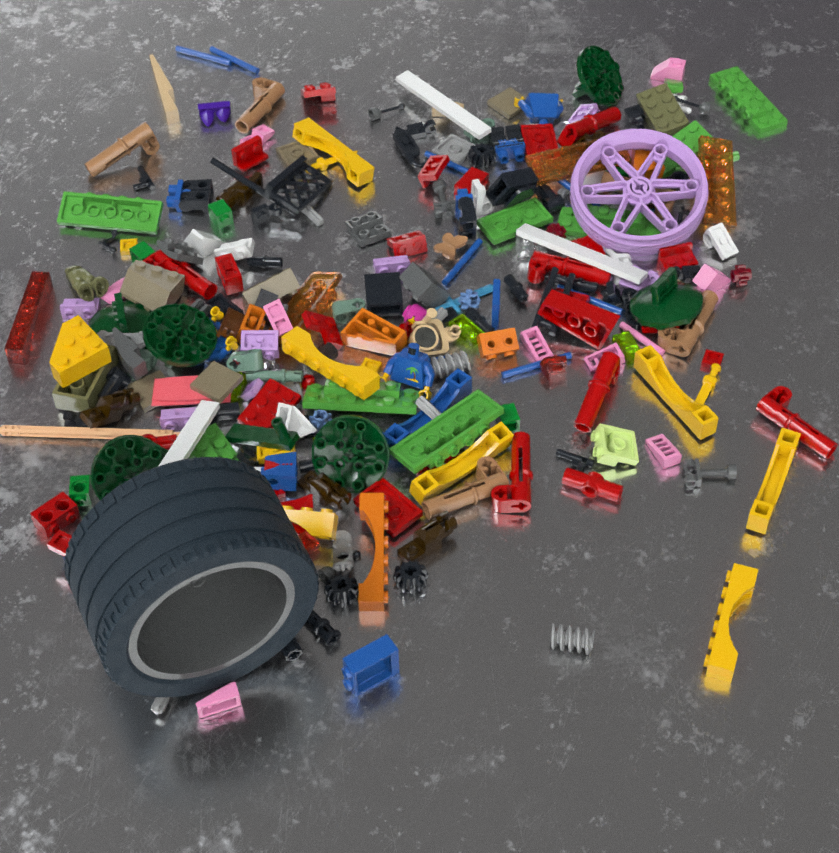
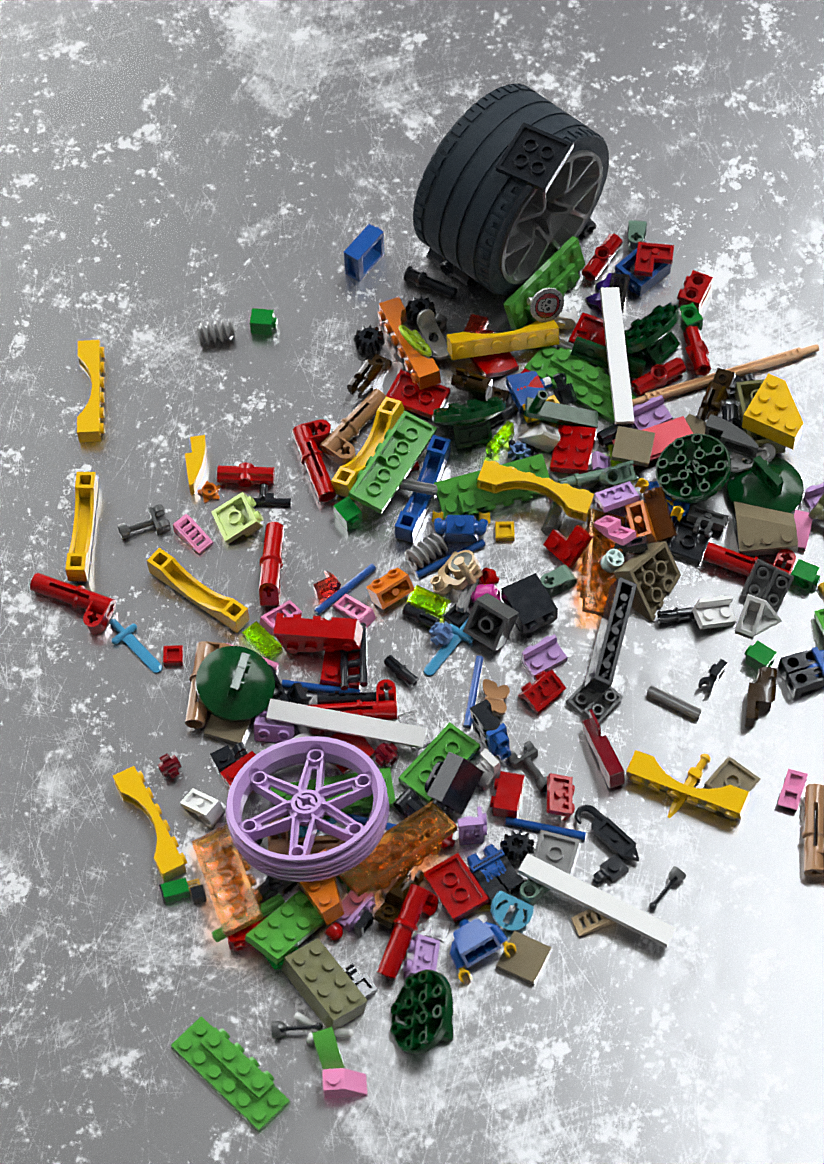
camera: 160 degrees right, 10 degrees up
black piece [210,157,297,216] -> none
red brick [214,253,244,295] -> none
red bracket [231,135,269,172] -> none
black fence [263,155,333,214] -> none
plate [300,82,336,103] -> none
orange wedge [340,308,408,356] -> none
blue tile [492,279,501,330] -> none
bright pink slope [692,263,731,292] -> none
yellow sword [695,363,722,404] -> none
none -> dark azure sword [109,619,162,673]
none -> yellow arch [112,766,187,882]
none -> piece [159,877,207,905]
none -> yellow slope [185,435,207,495]
none -> orange plate [197,481,221,503]
none -> green brick [250,308,278,335]
none -> lime piece [399,325,432,358]
none -> lavender bracket [458,807,487,845]
none -> medium azure piece [491,891,534,930]
none -> black plate [495,122,574,193]
none -> dark red piece [582,709,625,789]
none -> black brick [584,577,637,694]
none -> light aqua wheel [600,549,624,573]
none -> sand green piece [628,220,647,253]
none -> red piece [683,326,712,376]

